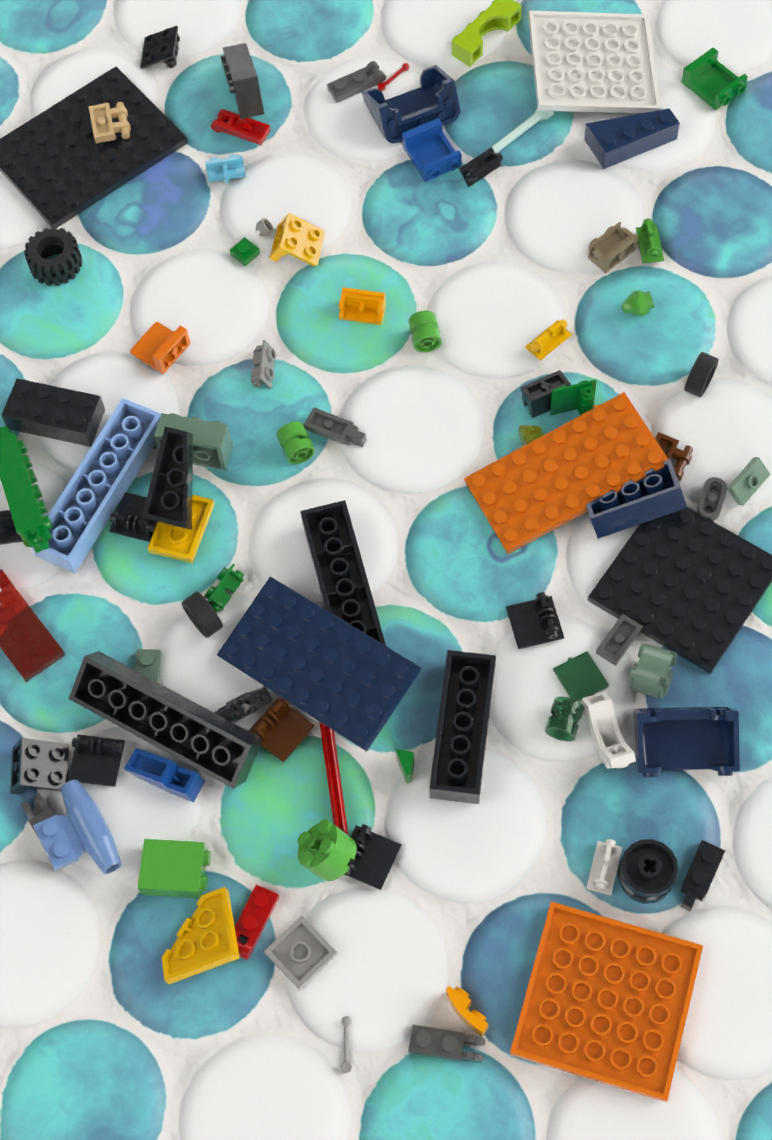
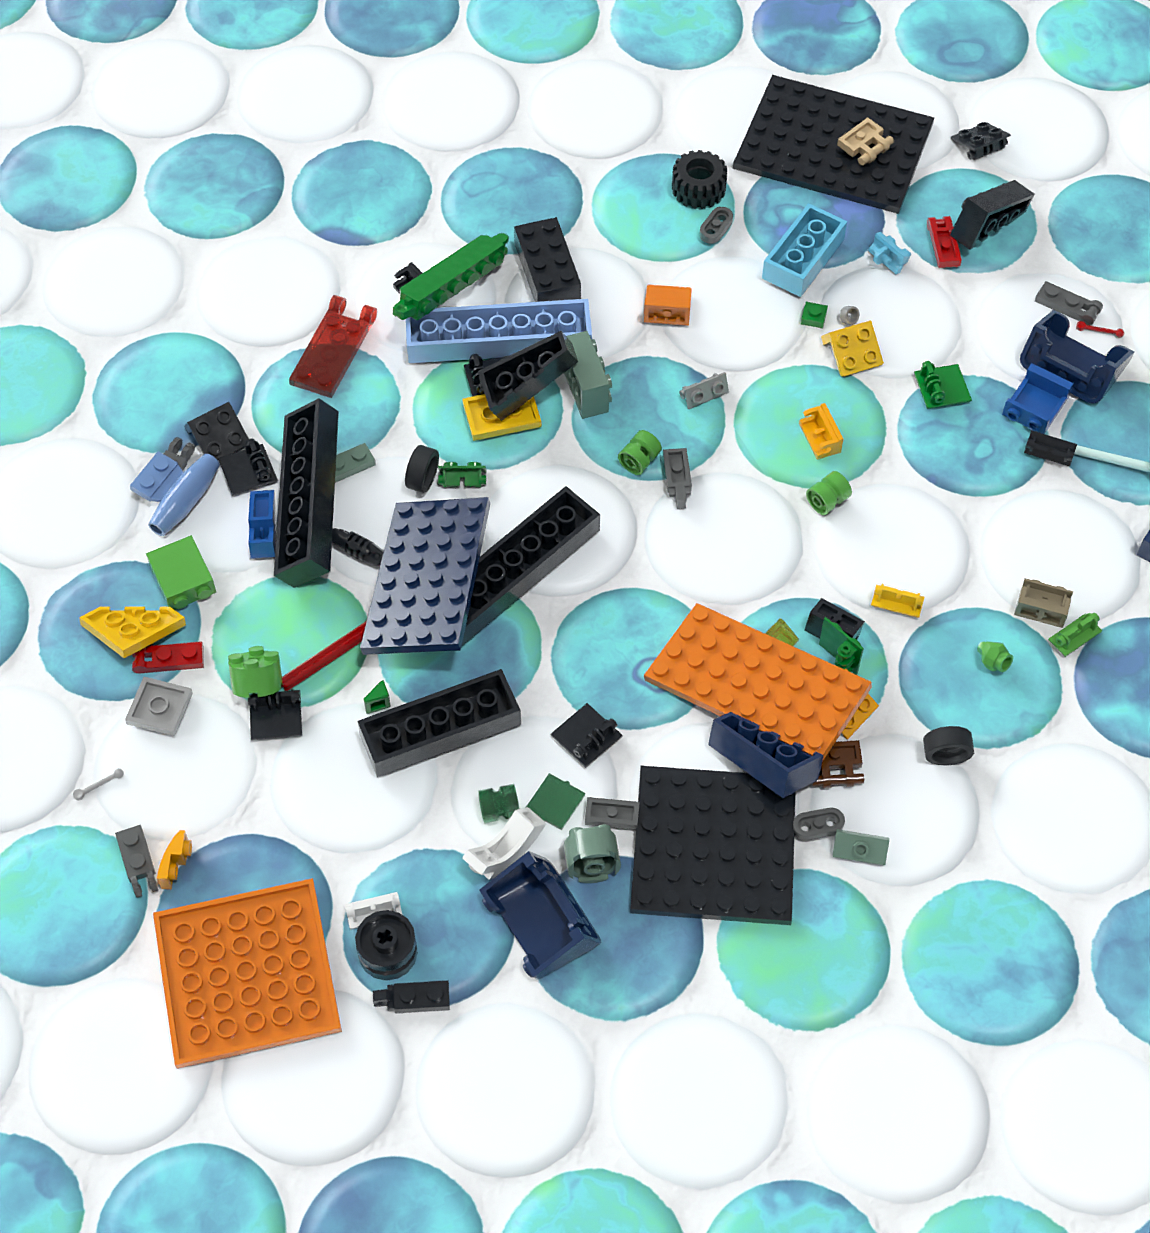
camera: 55 degrees right, 5 degrees down
reddish brown hinge [249,698,315,763] -> none
none -> dark grey plate [700,207,733,244]
none -> medium azure brick [762,203,847,297]
none -> green hinge [914,361,972,409]

